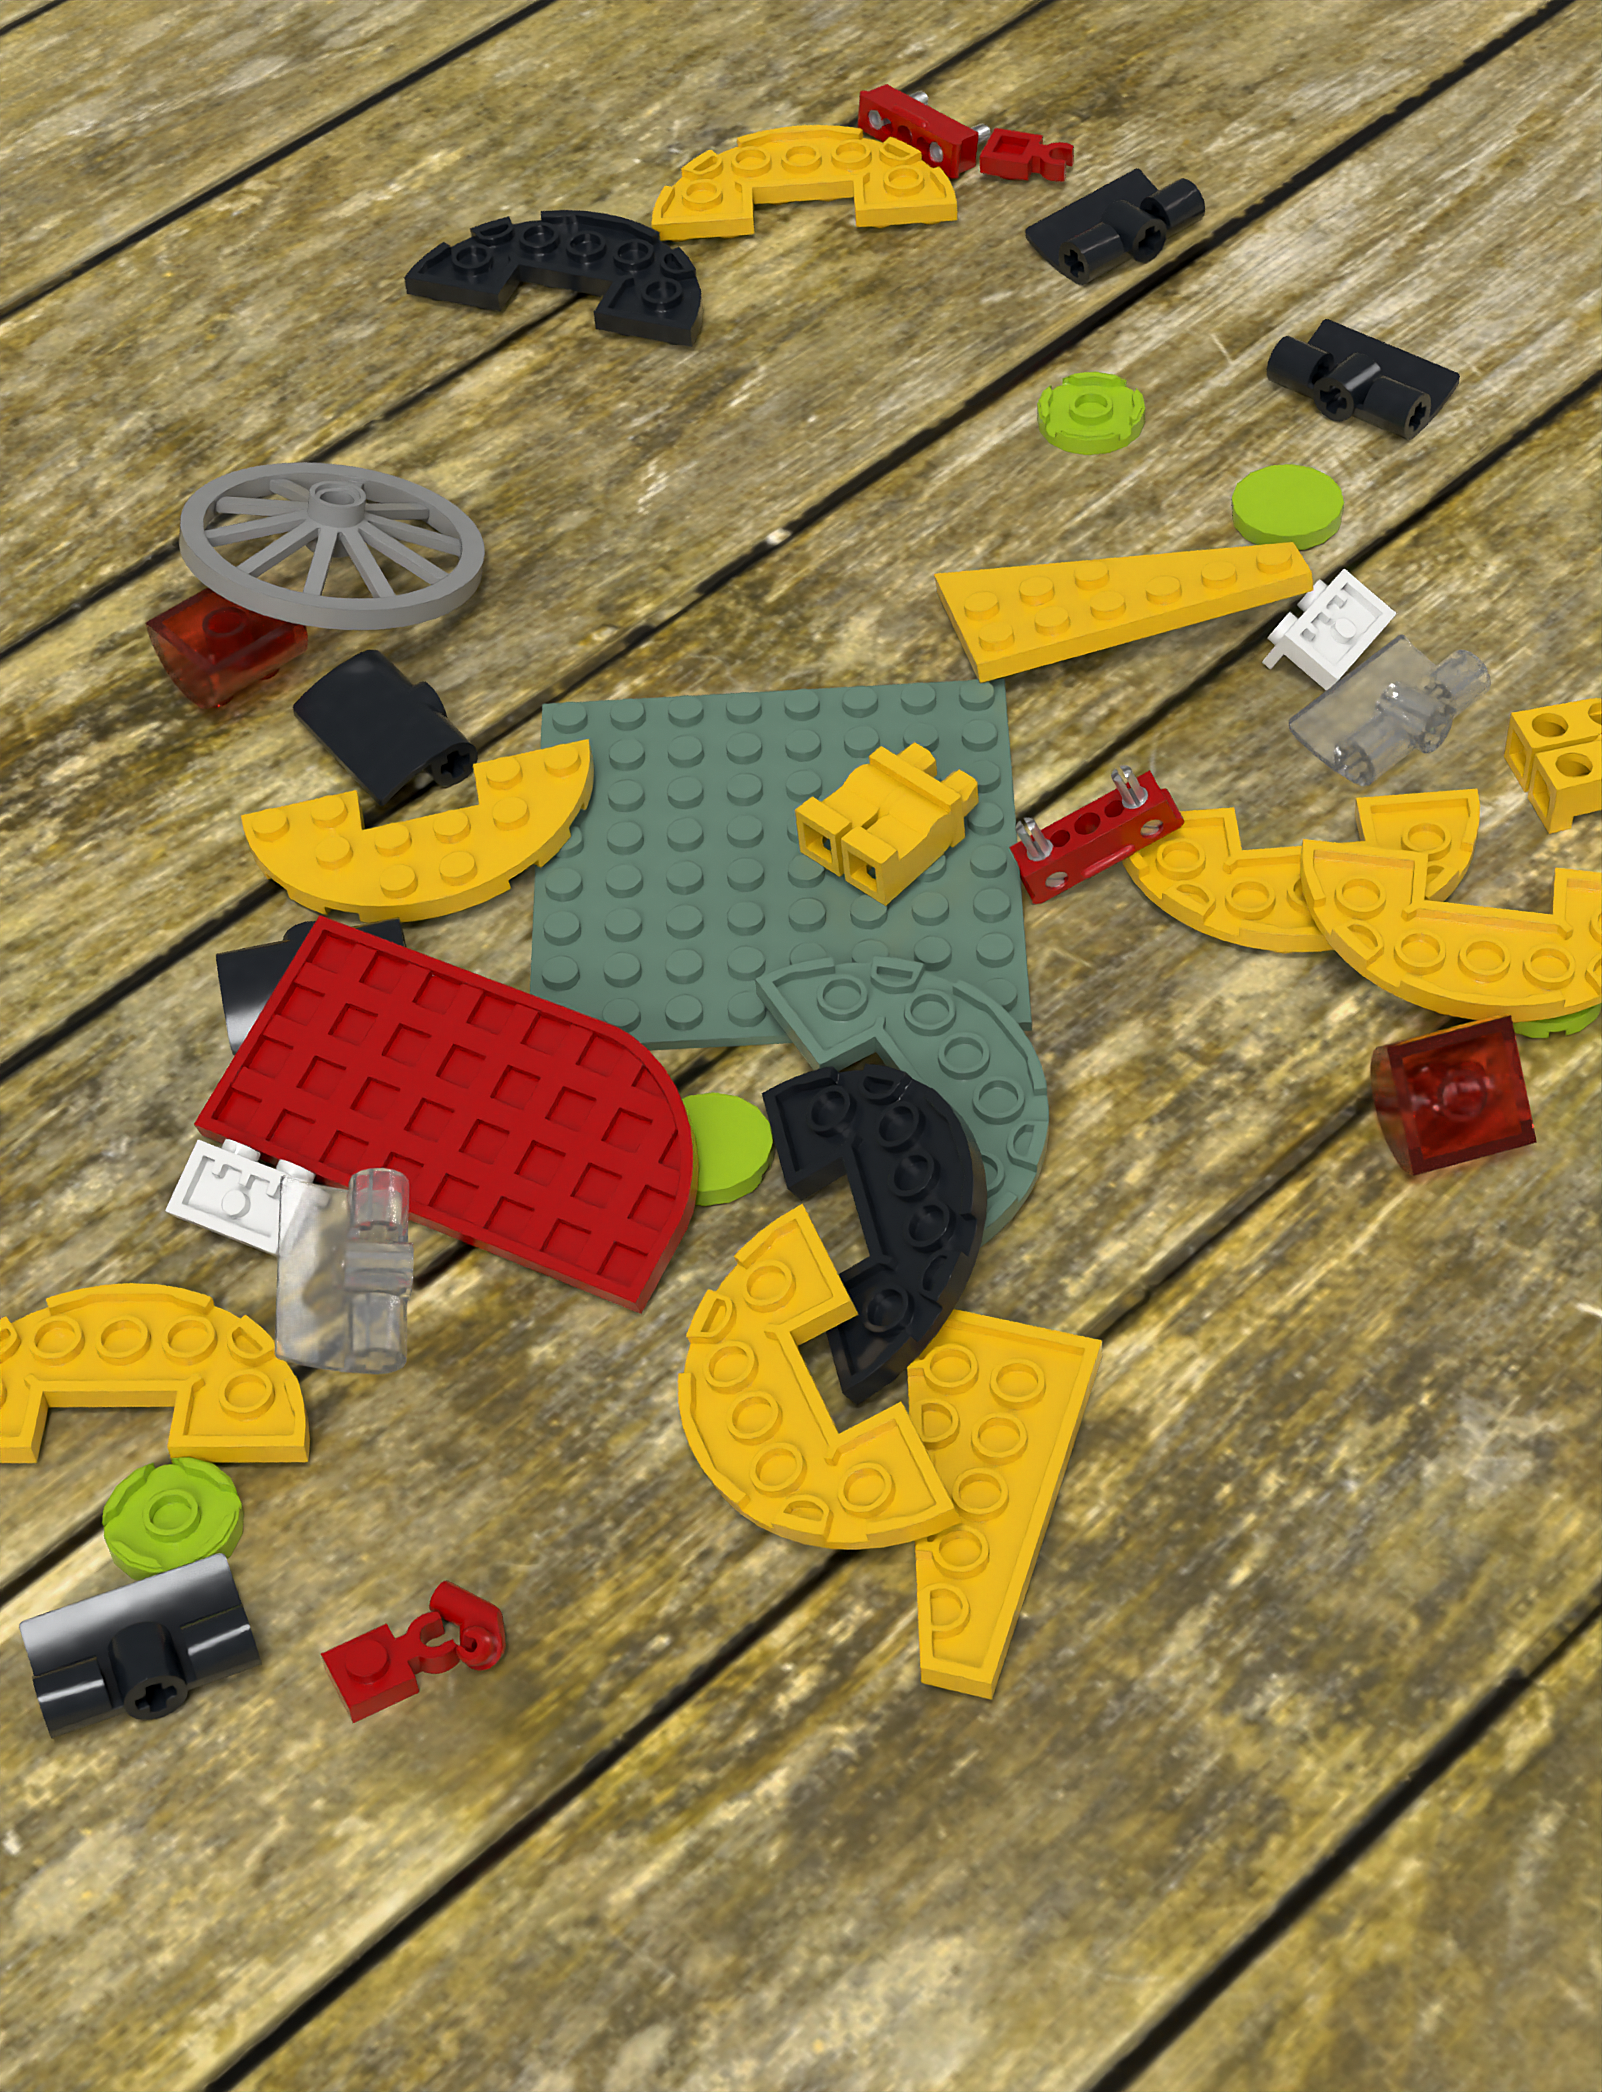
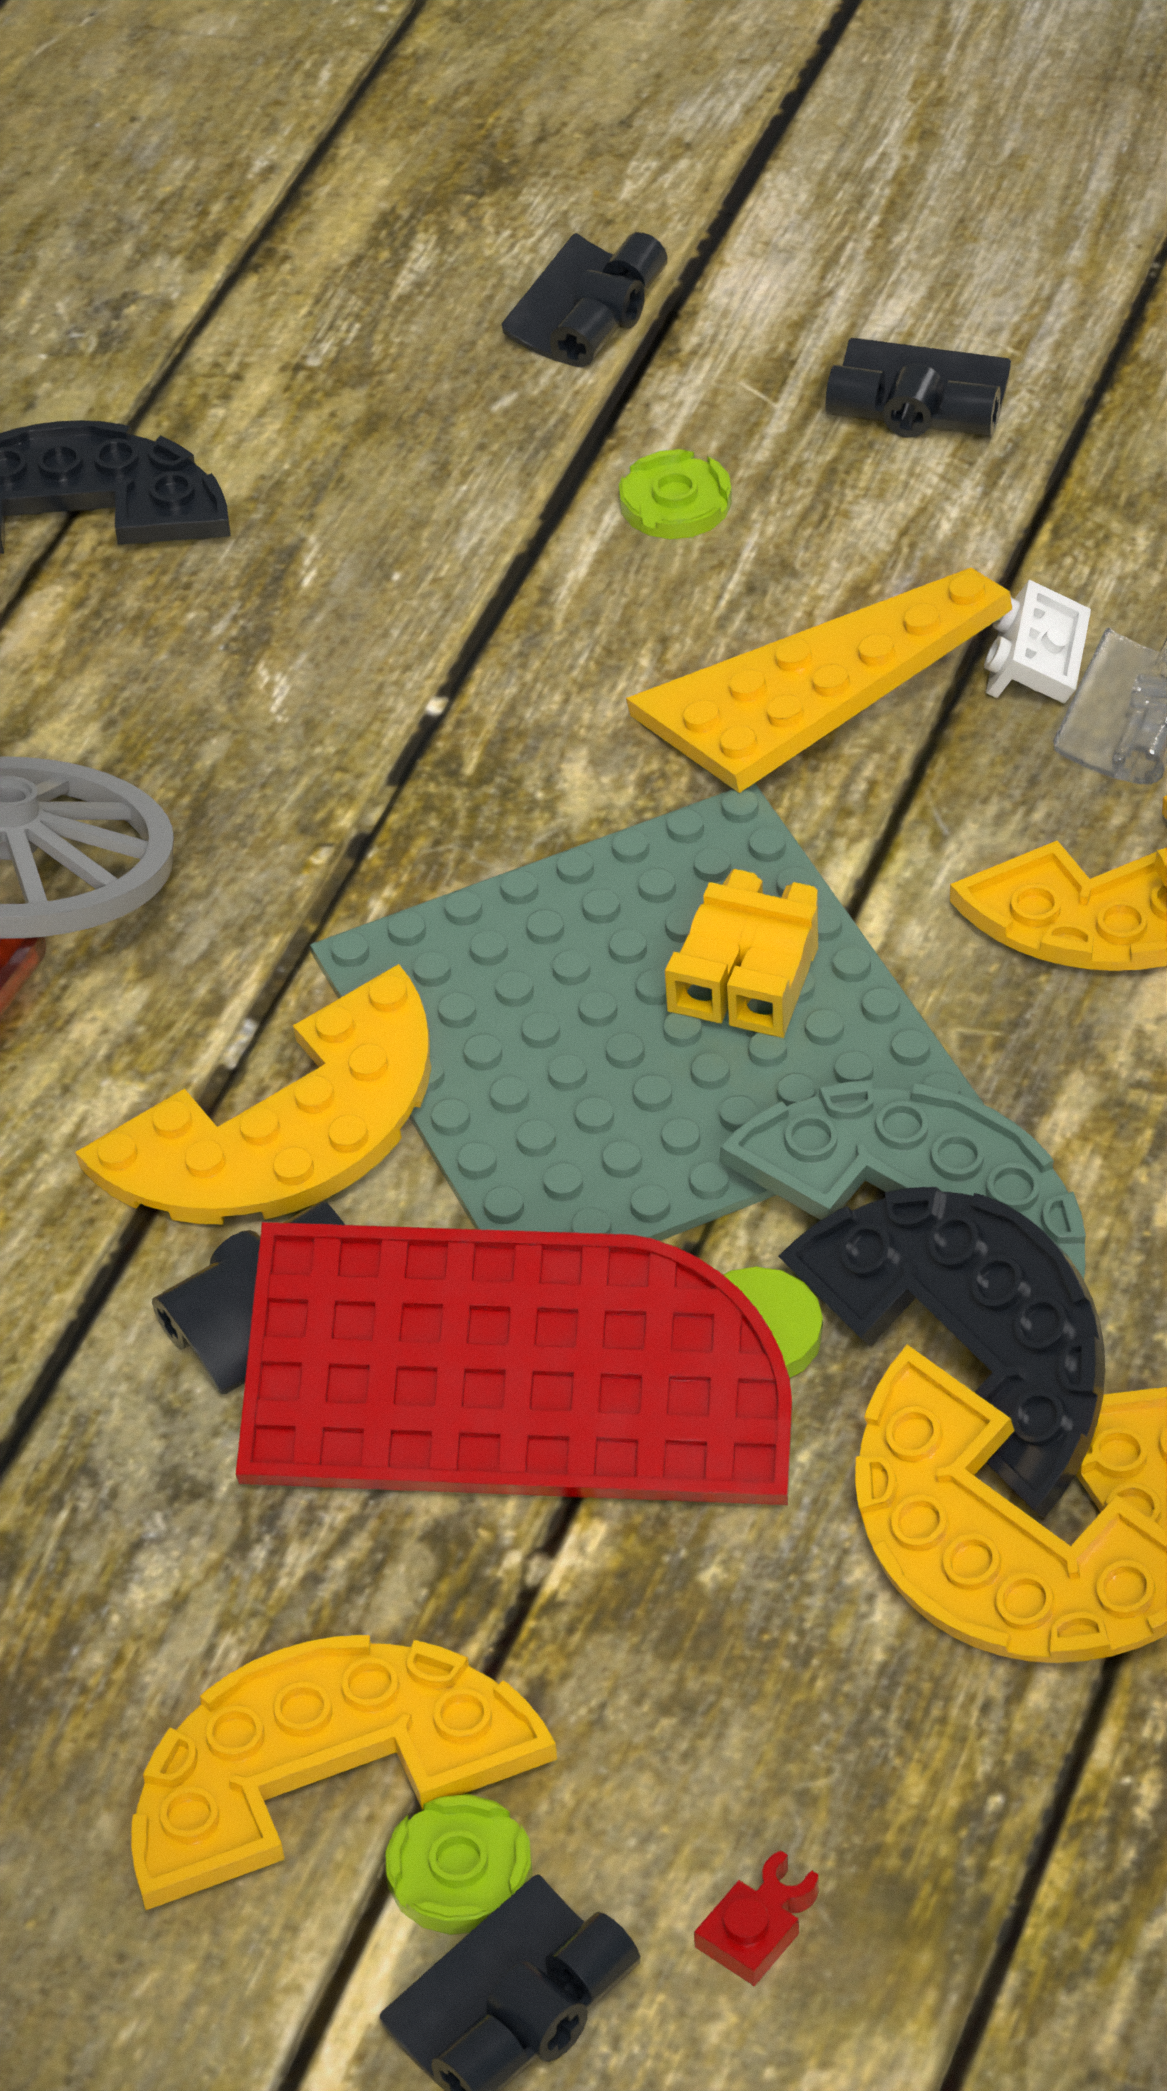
camera: 25 degrees left, 0 degrees up
white bracket [165,1139,330,1260] -> none
clear panel [274,1168,414,1374] -> none
black panel [293,650,478,806] -> none
red arm [429,1580,506,1671] -> none
yellow plate [651,125,958,242] -> none
red piece [857,84,991,179] -> none
red plate [979,128,1074,182] -> none
red piece [1009,765,1185,904] -> none
lime tile [1231,464,1344,550] -> none

